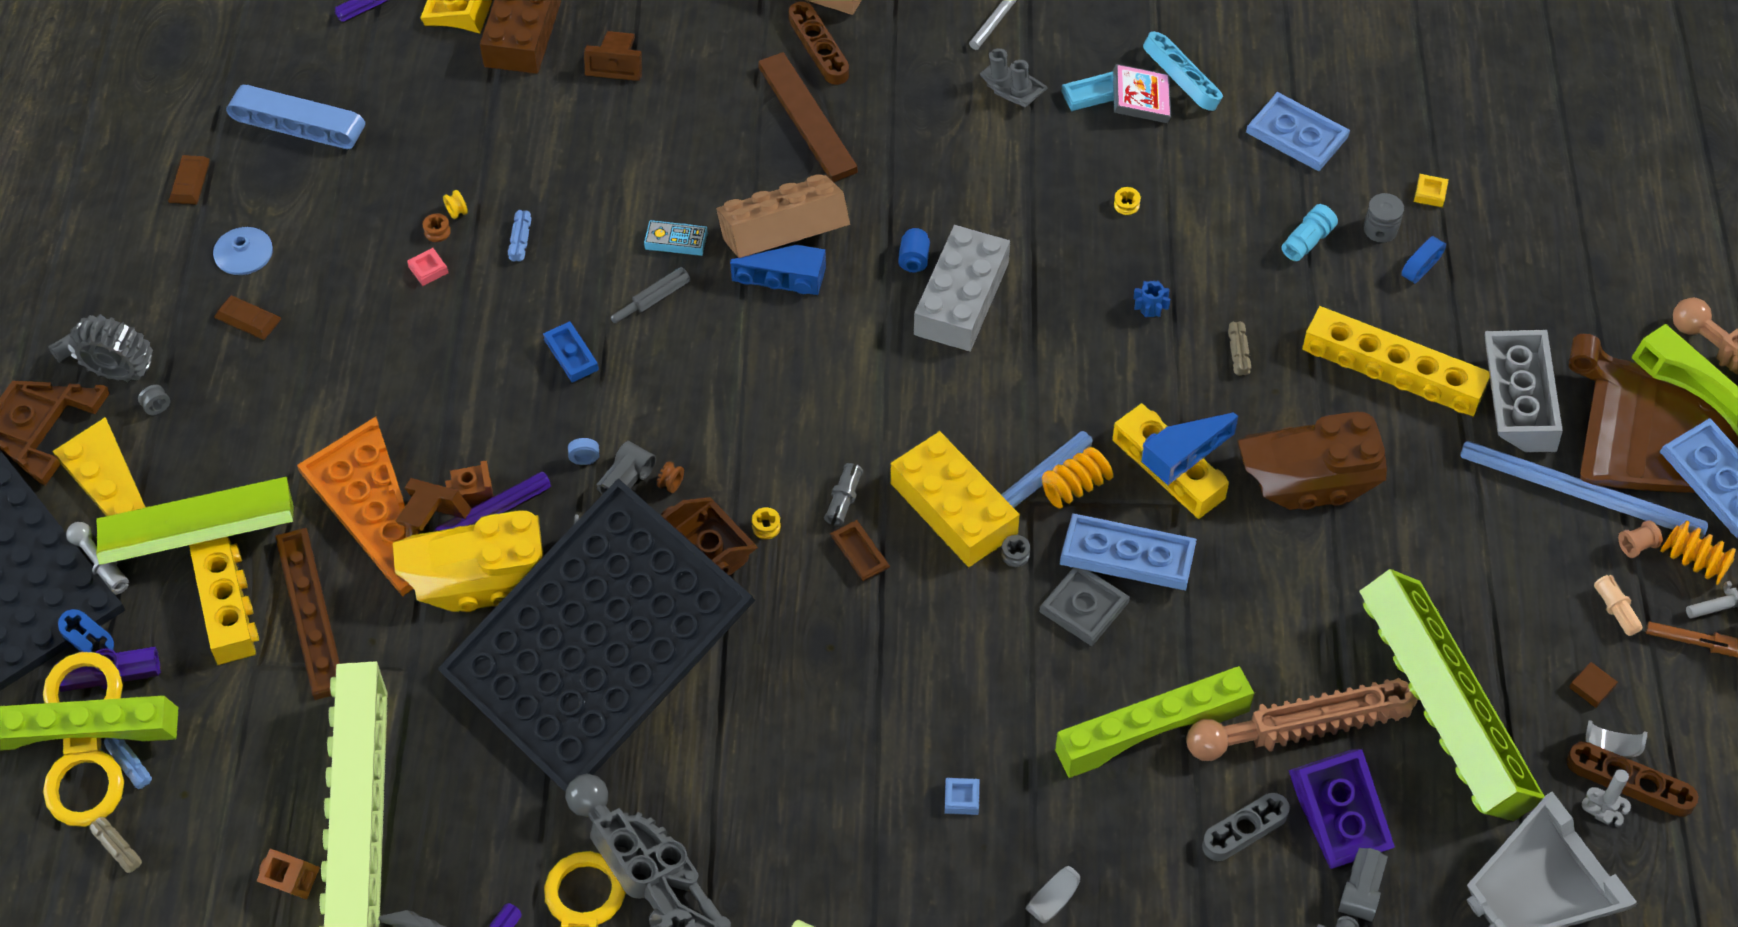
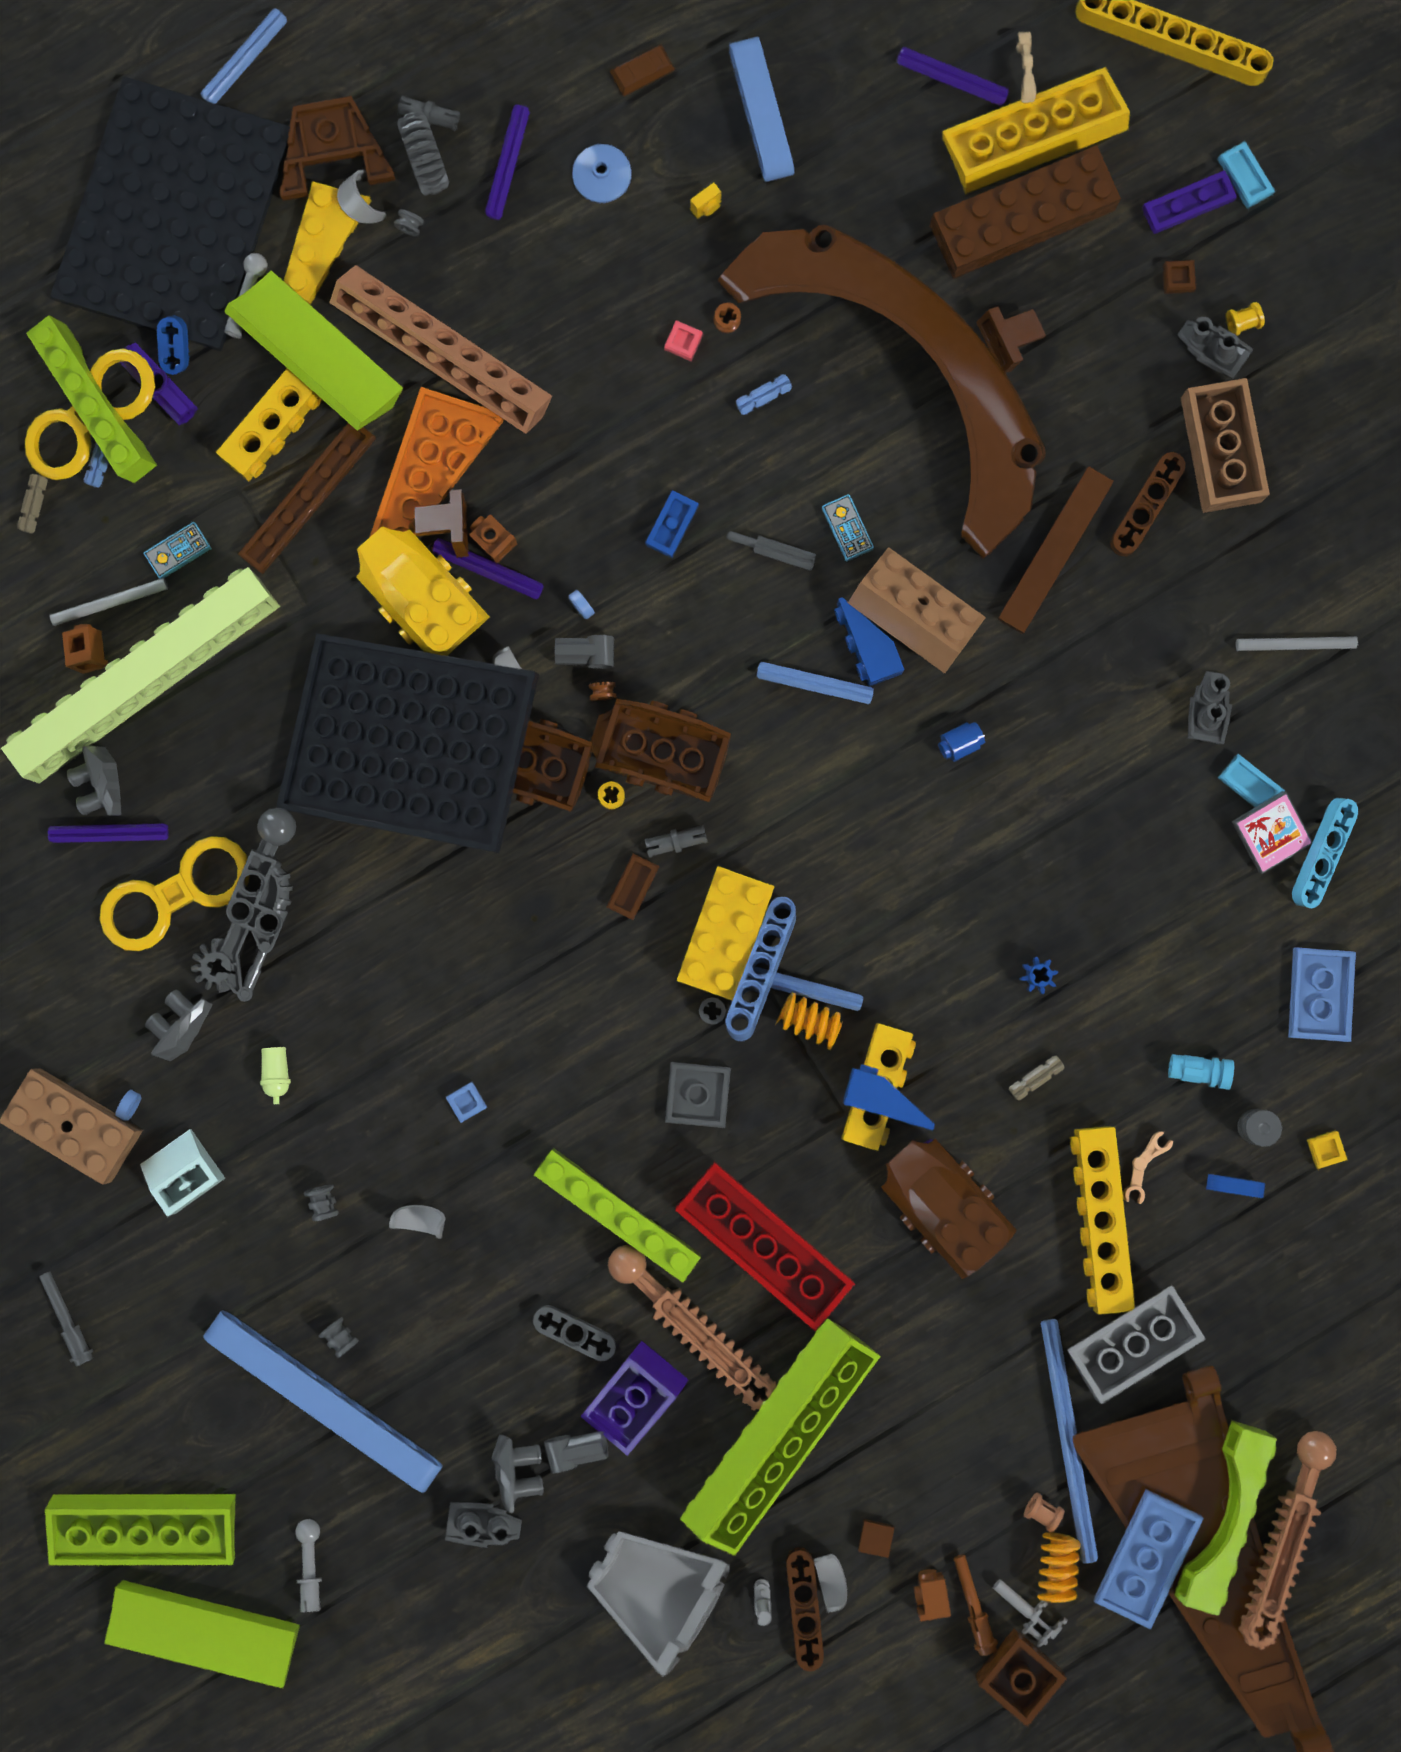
camera: 55 degrees right, 30 degrees up
reddish brown tile [214,295,281,340] -> none
yellow bush [443,190,468,219] -> none
light grey brick [914,225,1010,352] -> none
medium blue tile [1060,513,1197,591] -> none
yellow bush [1114,187,1141,215] -> none
light nougat axle [1594,575,1642,636] -> none
none -> light grey bar [50,578,168,626]
none -> tile [144,522,212,579]
none -> nougat brick [330,265,552,434]
none -> light grey helmet [337,170,387,223]
none -> dark purple axle [485,105,529,220]
none -> reddish brown slope [591,699,731,802]
none -> red brick [675,1161,855,1331]
none -> yellow plate [690,183,721,219]
none -> reddish brown panel [718,225,1046,559]
none -> medium blue beam [726,897,796,1041]
none -> medium blue axle [757,662,874,704]
none -> dark orange brick [914,1569,951,1621]
none -> light nougat piece [1123,1131,1173,1204]

